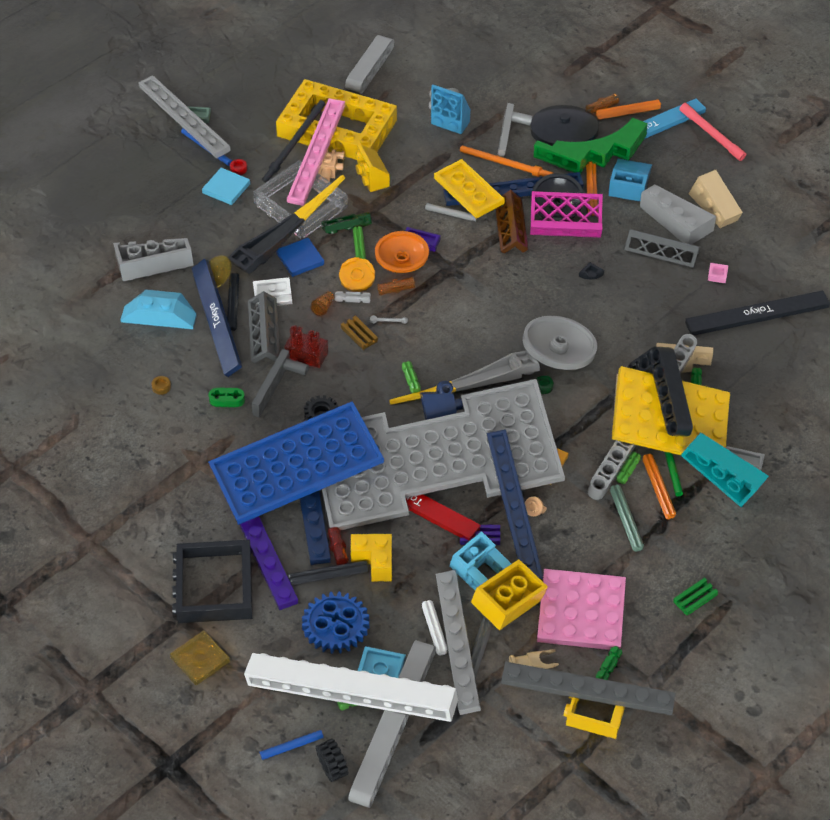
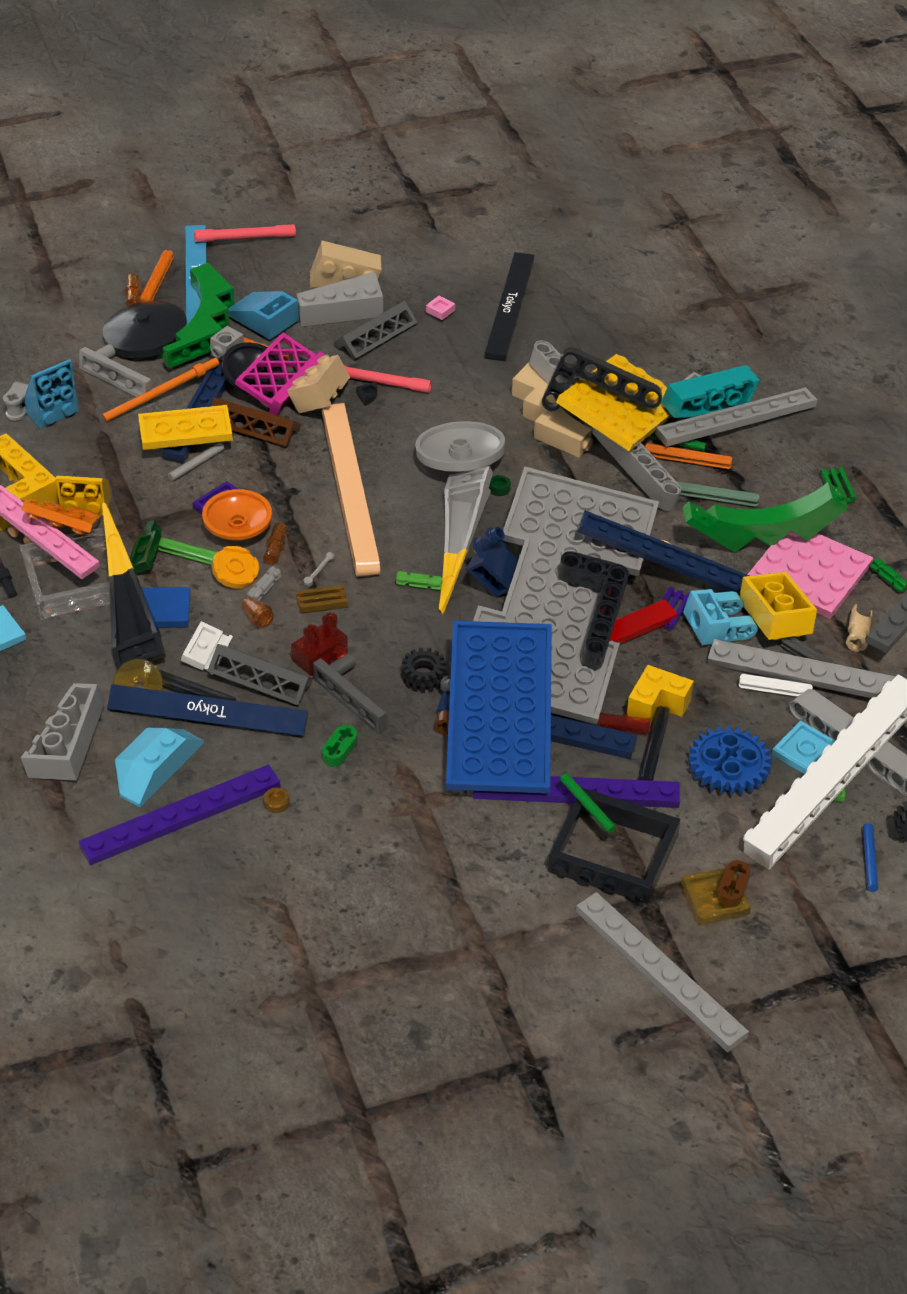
camera: 65 degrees left, 5 degrees down
none -> orange plate [22,499,101,535]
none -> dark purple plate [79,764,281,866]
none -> light grey brick [210,326,244,361]
none -> tan wedge [287,355,350,413]
none -> light nougat beam [322,403,380,577]
none -> coral piece [344,365,432,393]
none -> black beam [558,551,629,669]
none -> green bar [560,773,616,834]
none -> light grey plate [576,892,749,1053]
none -> light grey plate [655,387,817,447]
none -> green arch [683,482,848,553]
none -> reddish brown beam [718,860,750,908]

